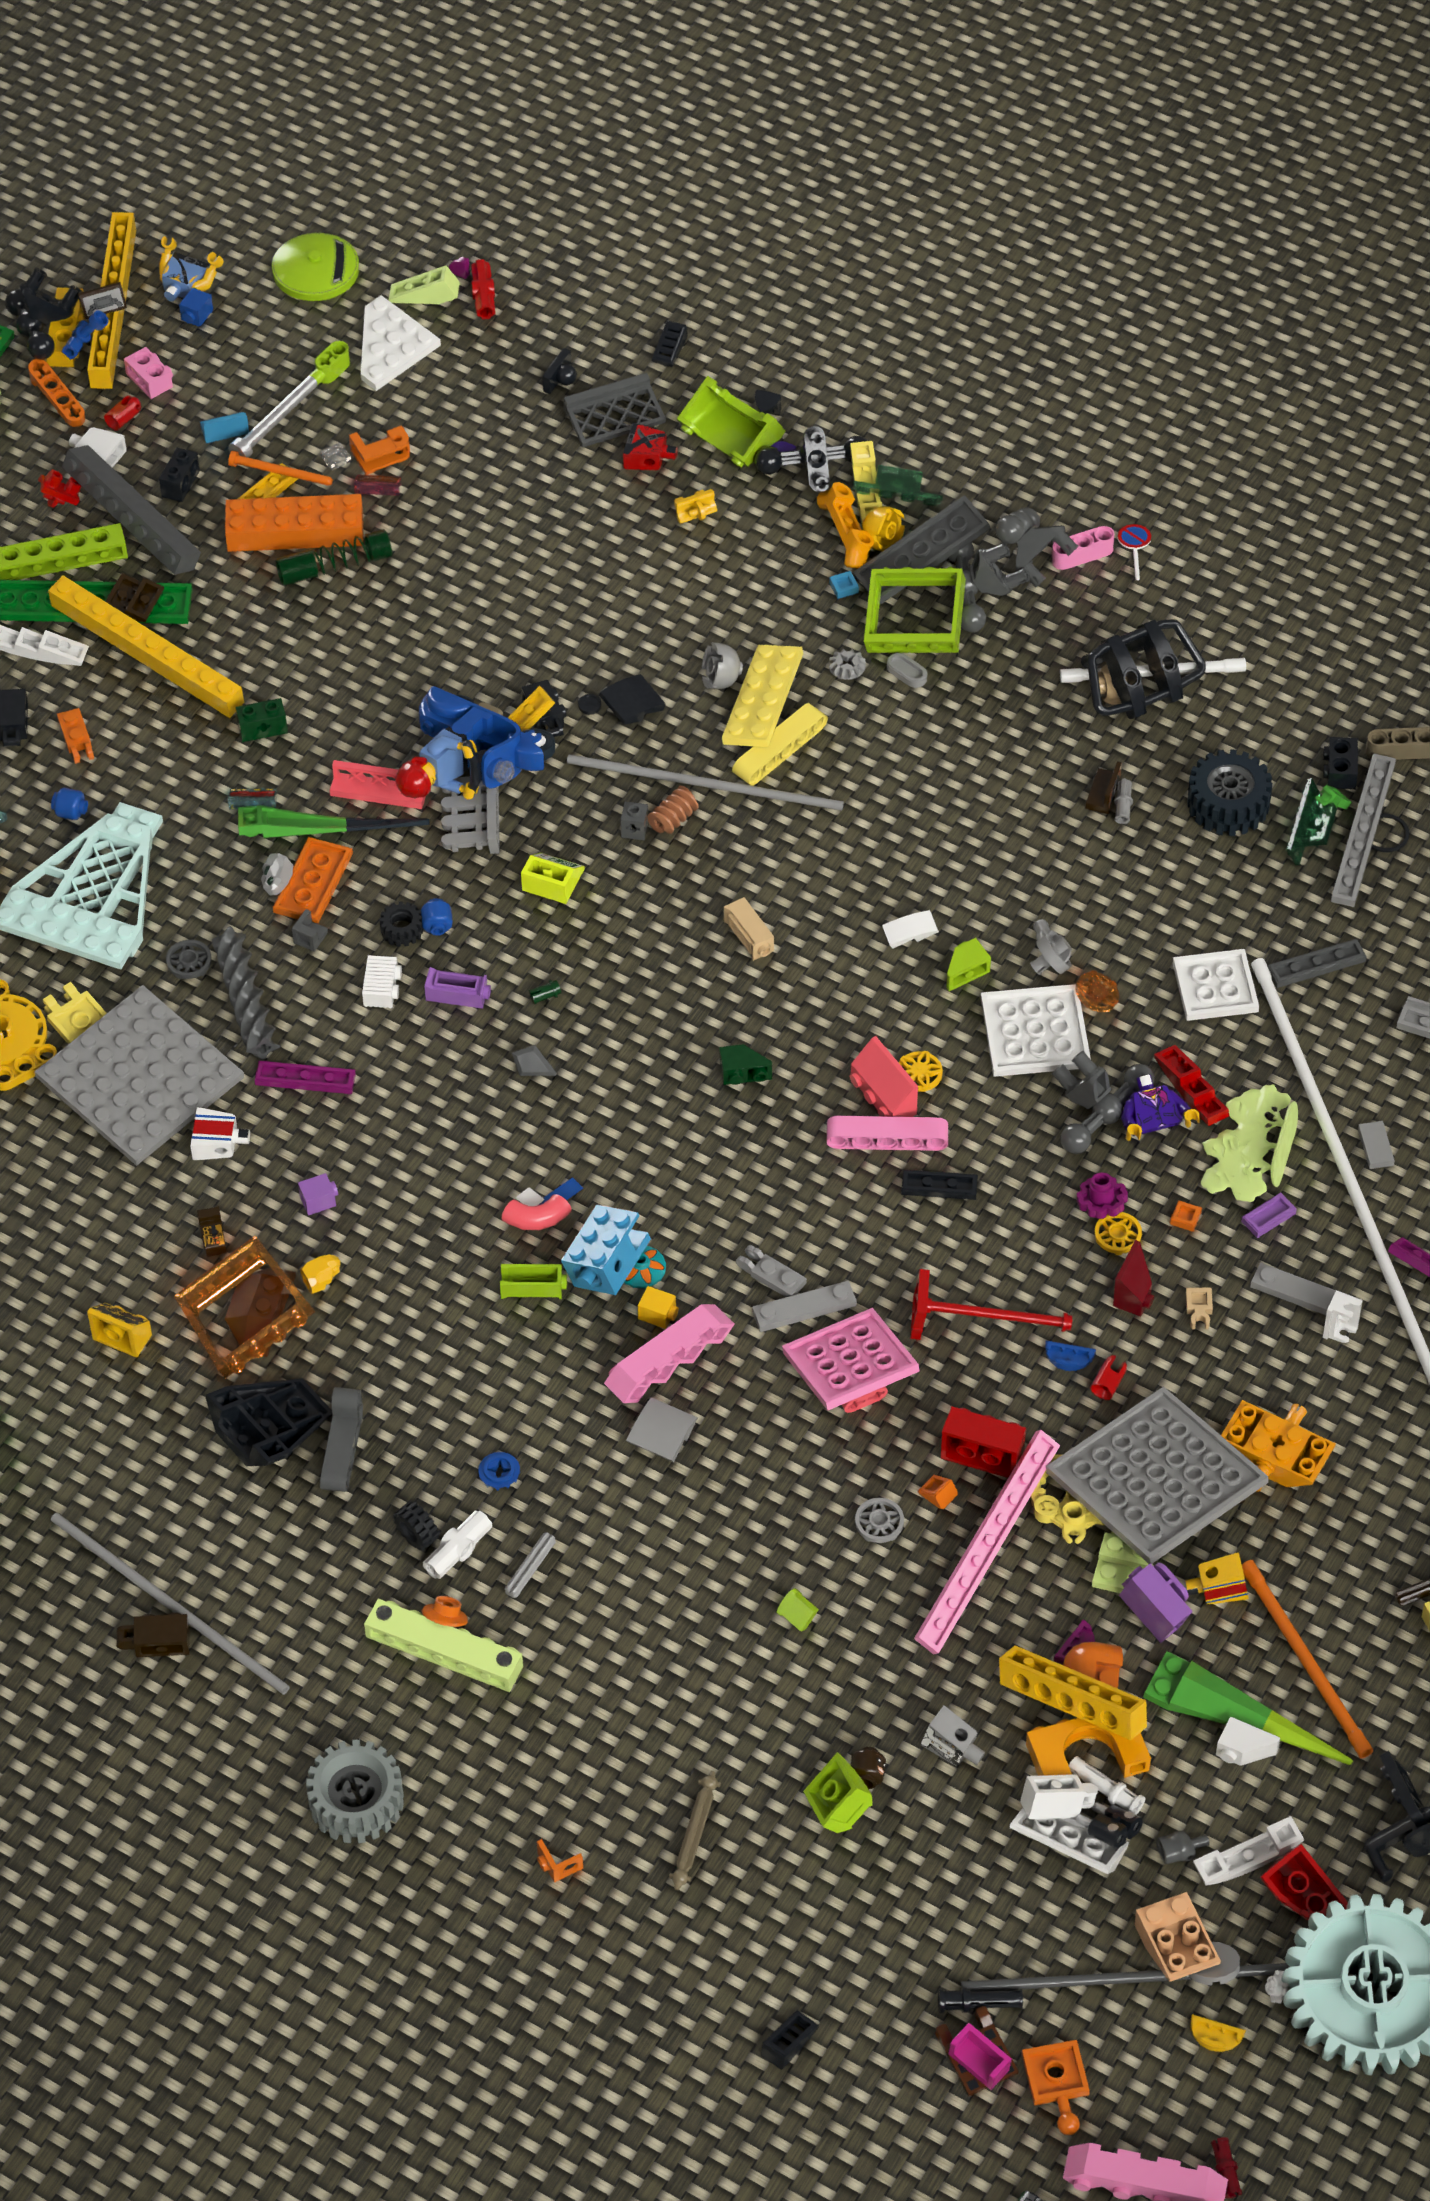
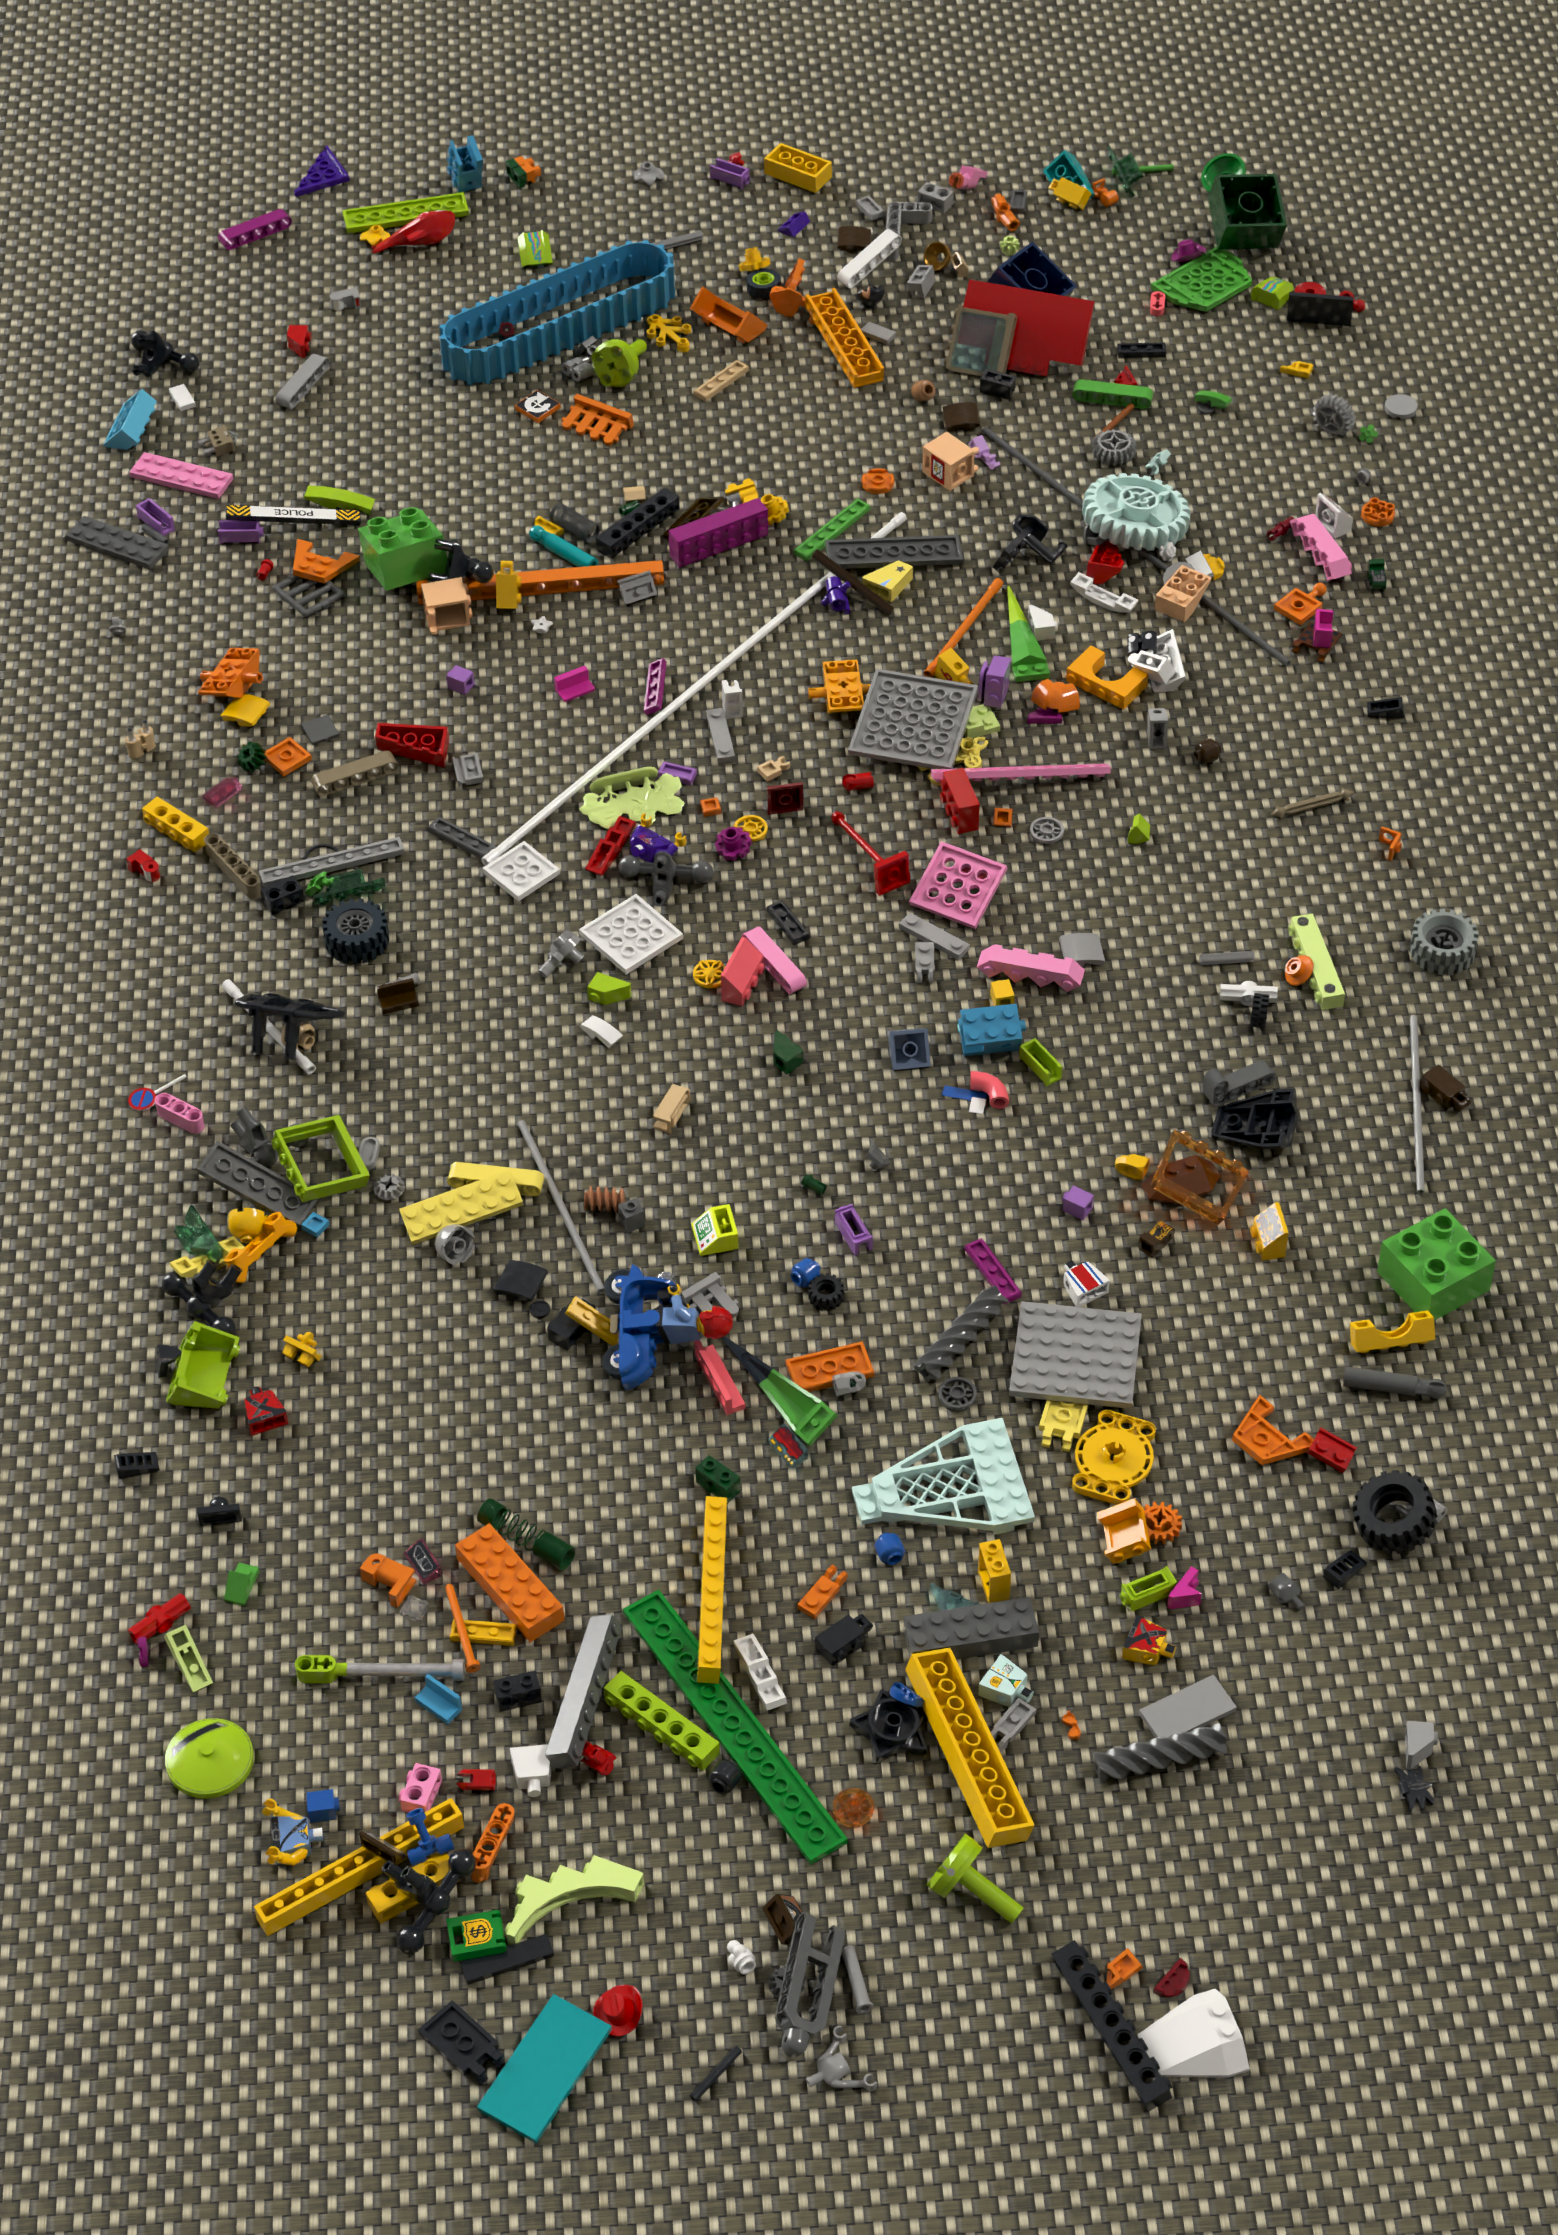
camera: 125 degrees left, 5 degrees down
dark brown slope [105,573,165,622] -> none
dark grey panel [292,909,328,952] -> none
white plate [361,295,441,391] -> none
white brick [362,955,402,1008] -> none
blue gear [478,1452,520,1491] -> none
dark grey fence [563,373,666,448] -> none
lime slope [803,1752,873,1833] -> none
black pin [938,1987,1023,2013] -> none
dark grey connector [995,507,1079,588] -> none
yellow brick [999,1645,1147,1740] -> none
blue tile [1045,1341,1096,1371] -> none
white pin [1069,1756,1145,1815] -> none
clear orange wheel [1075,970,1119,1012] -> none
dark grey piece [1156,1831,1210,1864] -> none
light grey tile [1358,1121,1395,1169] -> none
none -> bright green slope [224,1563,260,1606]
none -> sand blue slope [887,1028,931,1070]
none -> white tile [1185,551,1214,577]

